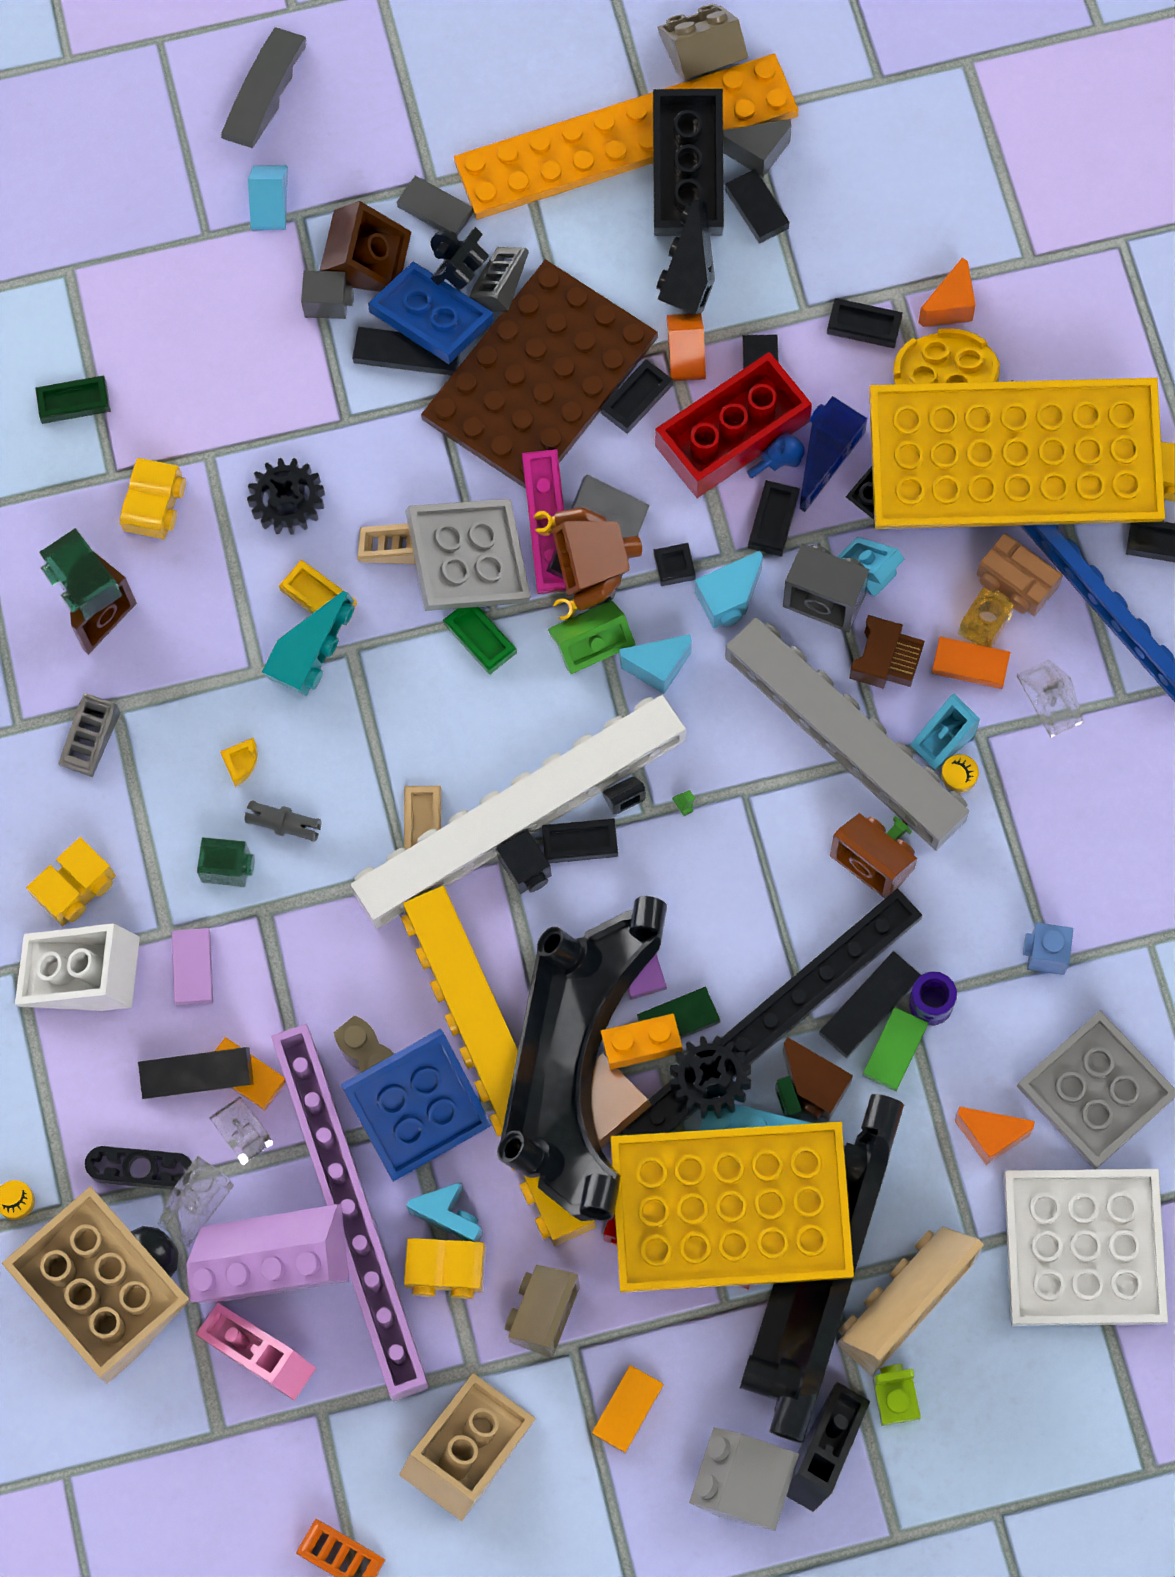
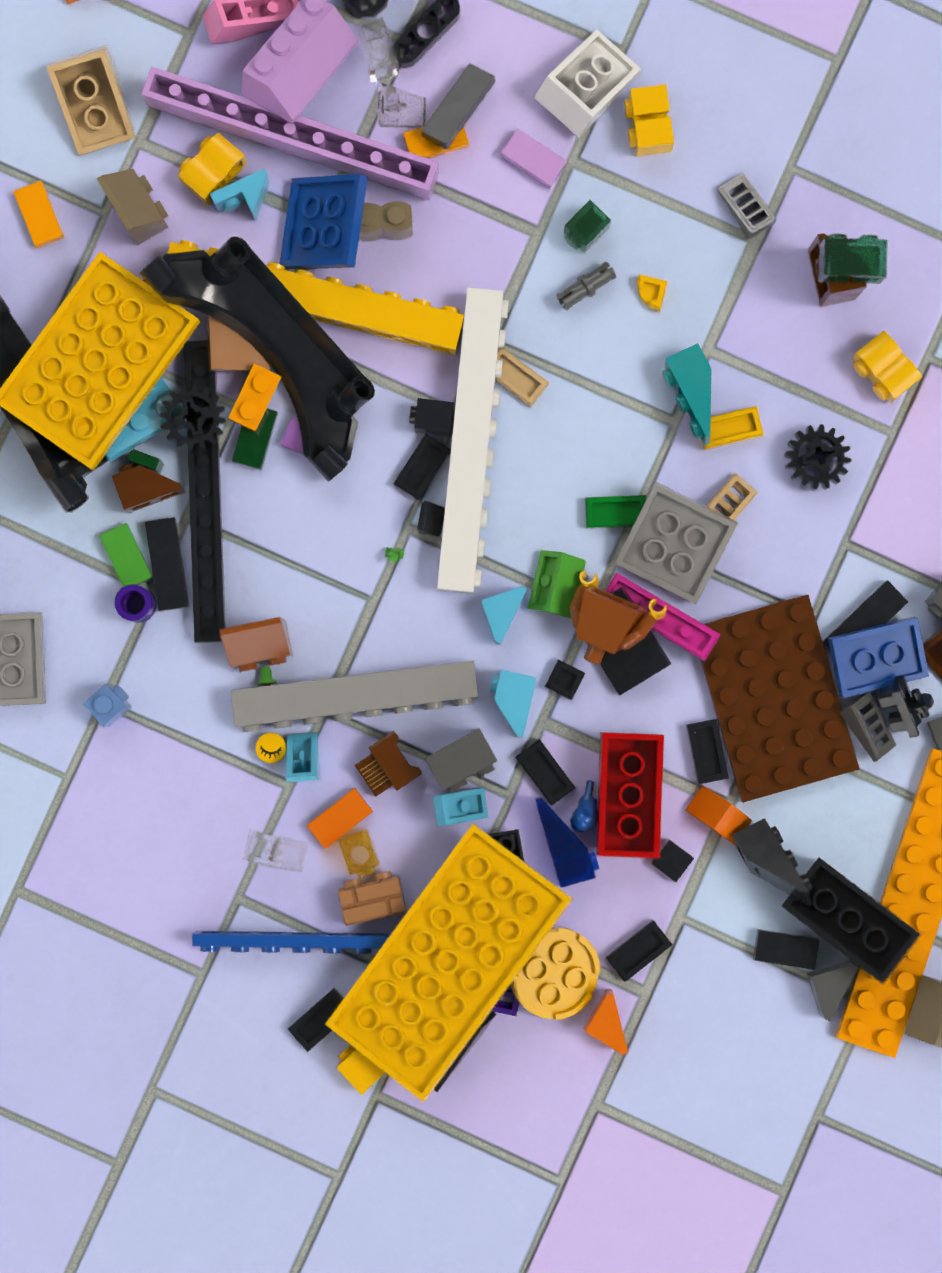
camera: 125 degrees right, 15 degrees up
orange slope [955,1106,1035,1165] -> none

